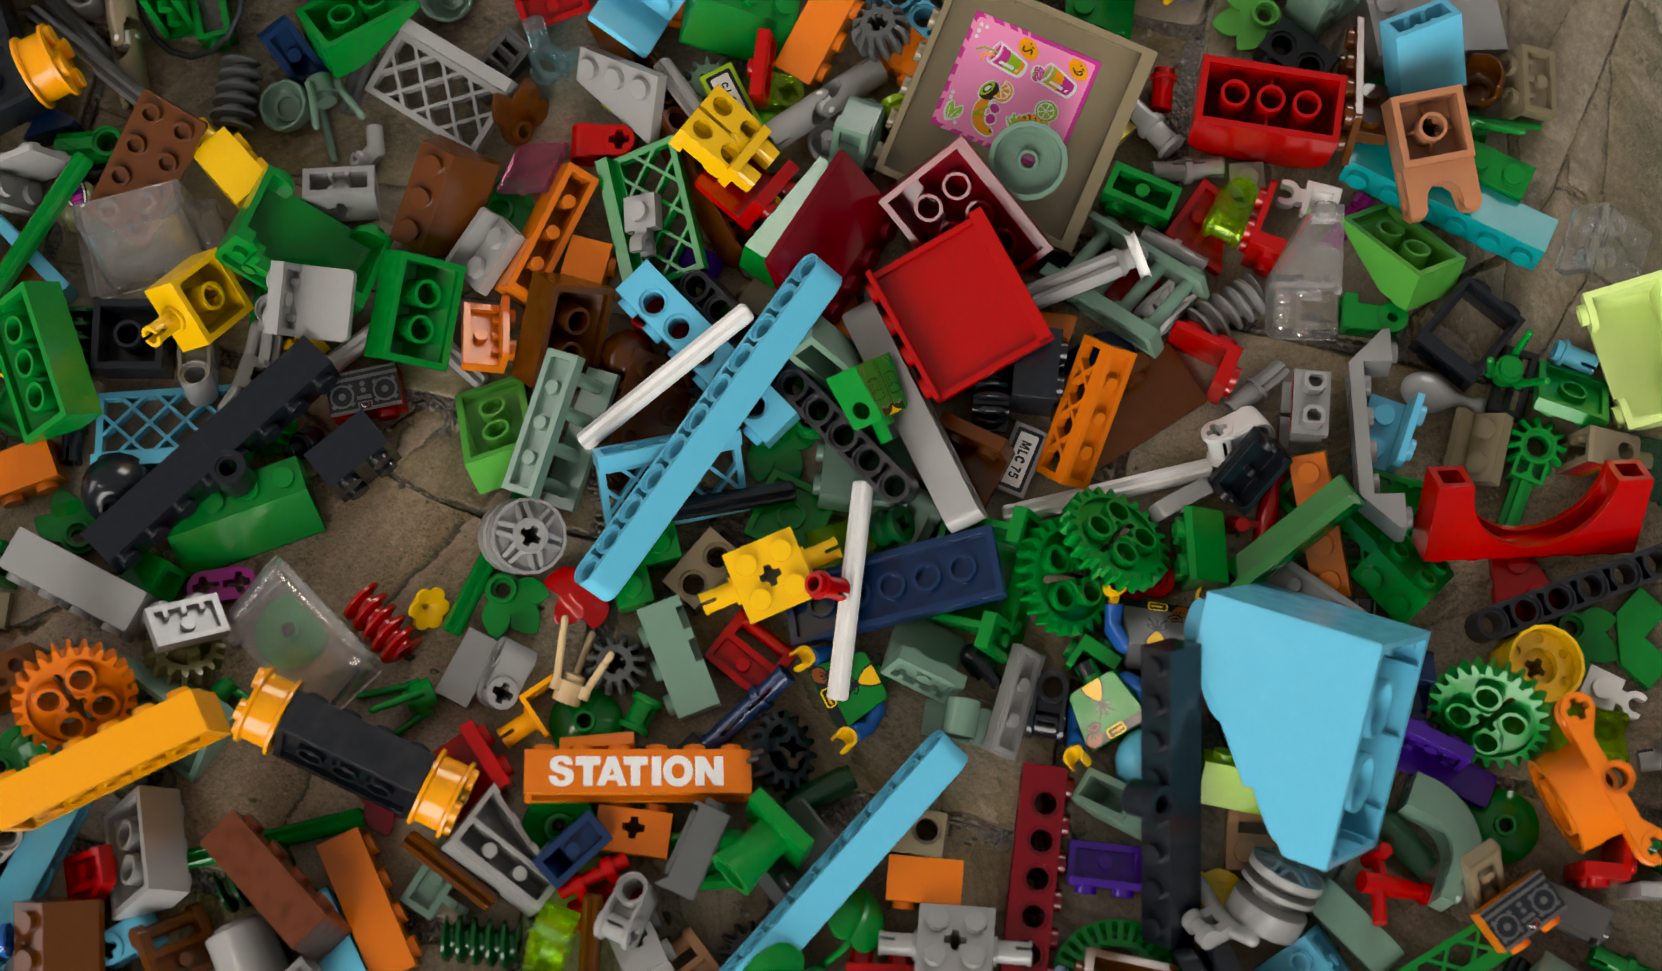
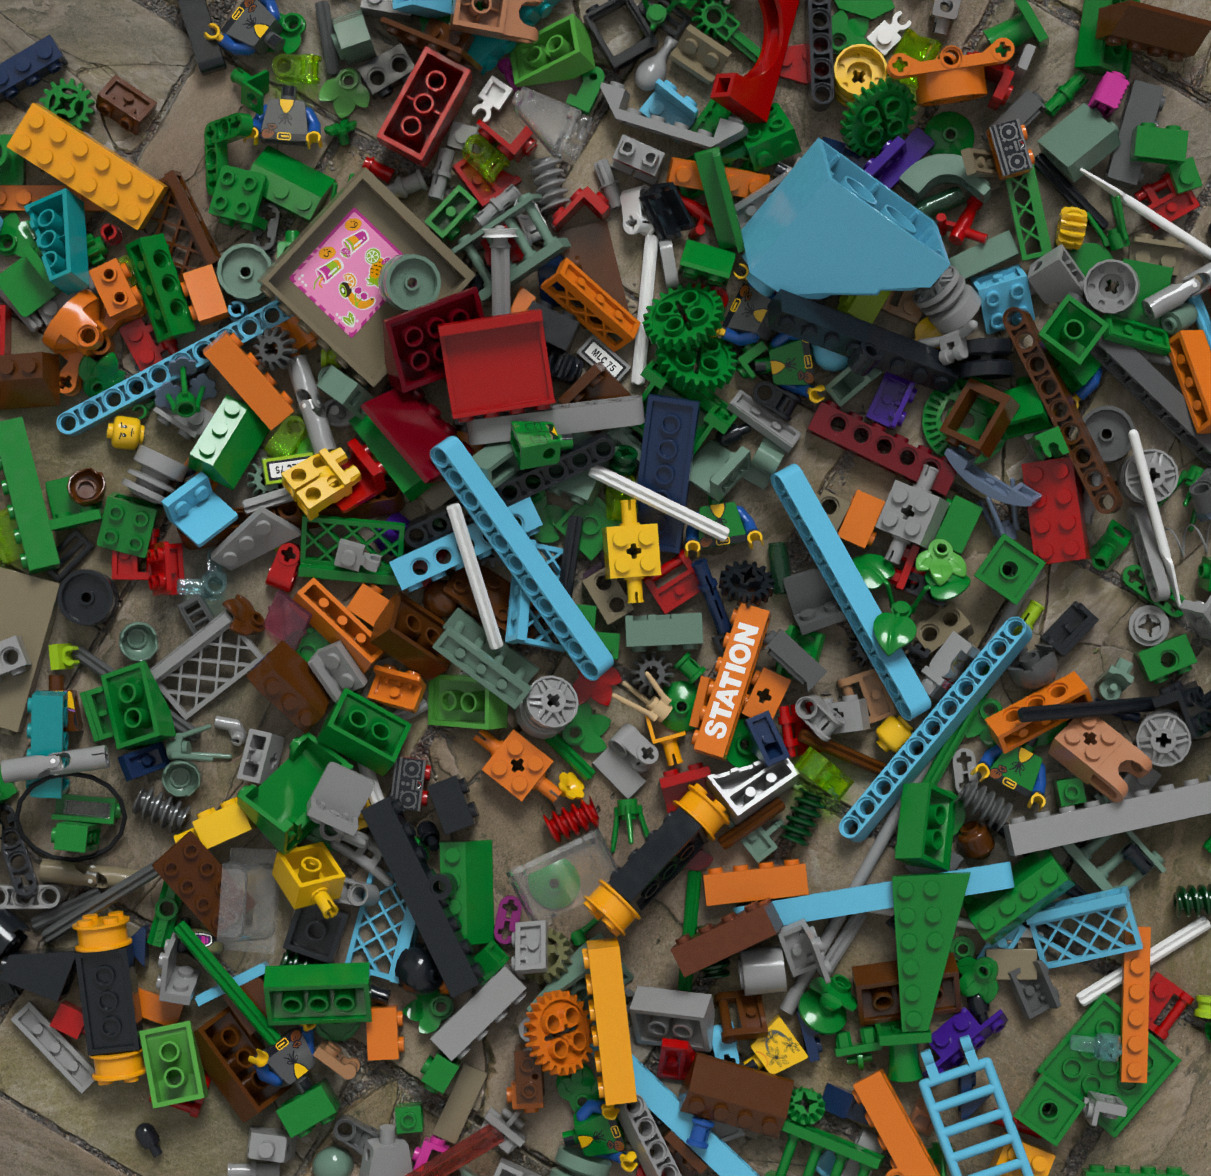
camera: 75 degrees left, 10 degrees up
green plant [711,787,814,896] -> none
red plate [747,28,777,109] -> none
red pin [804,570,850,601] -> none
none -> green plant [324,118,357,145]
none -> orange brick [473,729,563,803]

